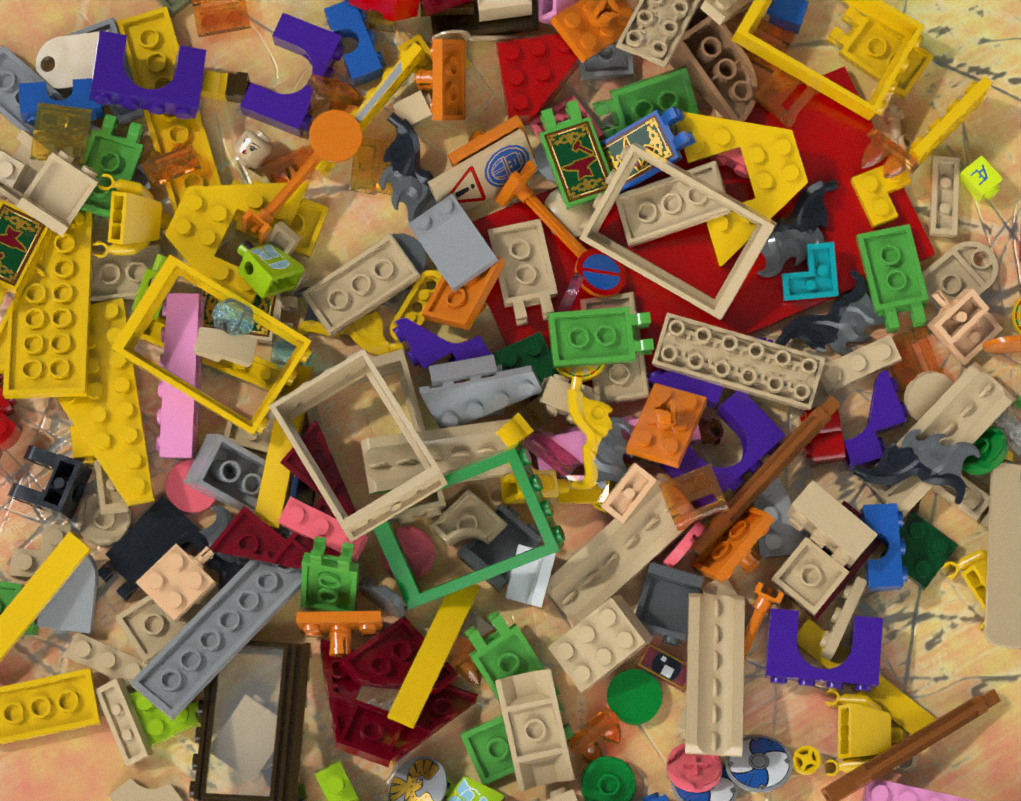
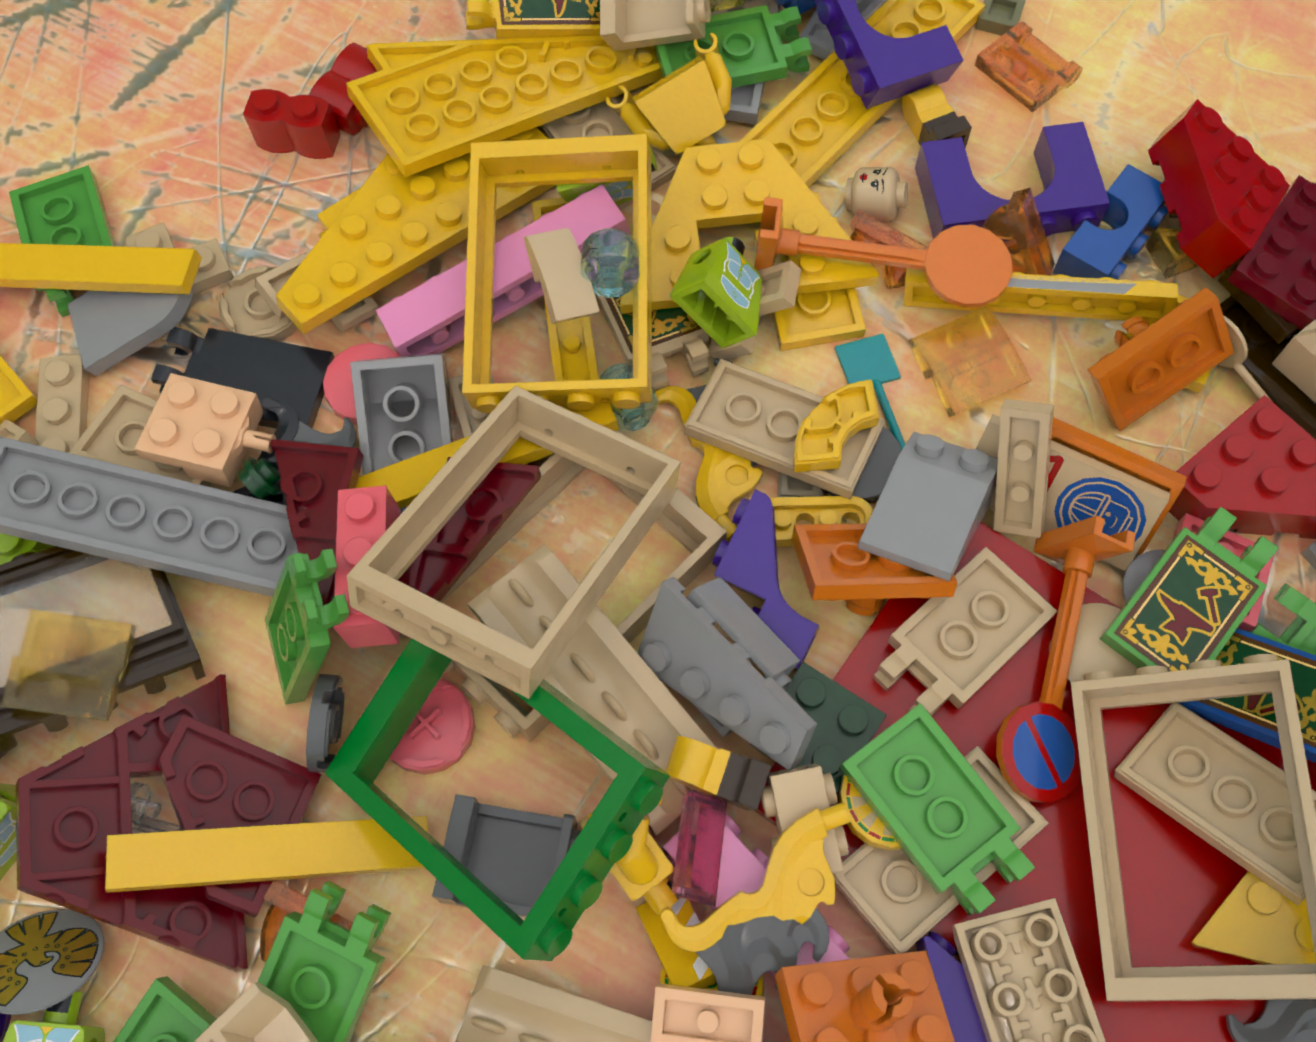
camera: 60 degrees right, 10 degrees down
black brick [7,445,92,520] -> none
clear orange tile [141,142,201,188] -> none
orange plate [296,611,384,657] -> none
piece [379,112,437,223] -> none
tan brick [392,90,433,127] -> none
tan tile [429,488,507,547] -> none
dark tan tile [458,612,495,639] -> none
white panel [504,544,556,608] -> none
clear pink tile [557,272,584,312] -> none
none -> clear yellow slope [1,609,136,721]
none -> dark green plate [238,457,281,500]
none -> yellow tile [793,379,879,473]
none -> teal piece [834,334,905,451]
none -> tan plate [994,399,1054,538]

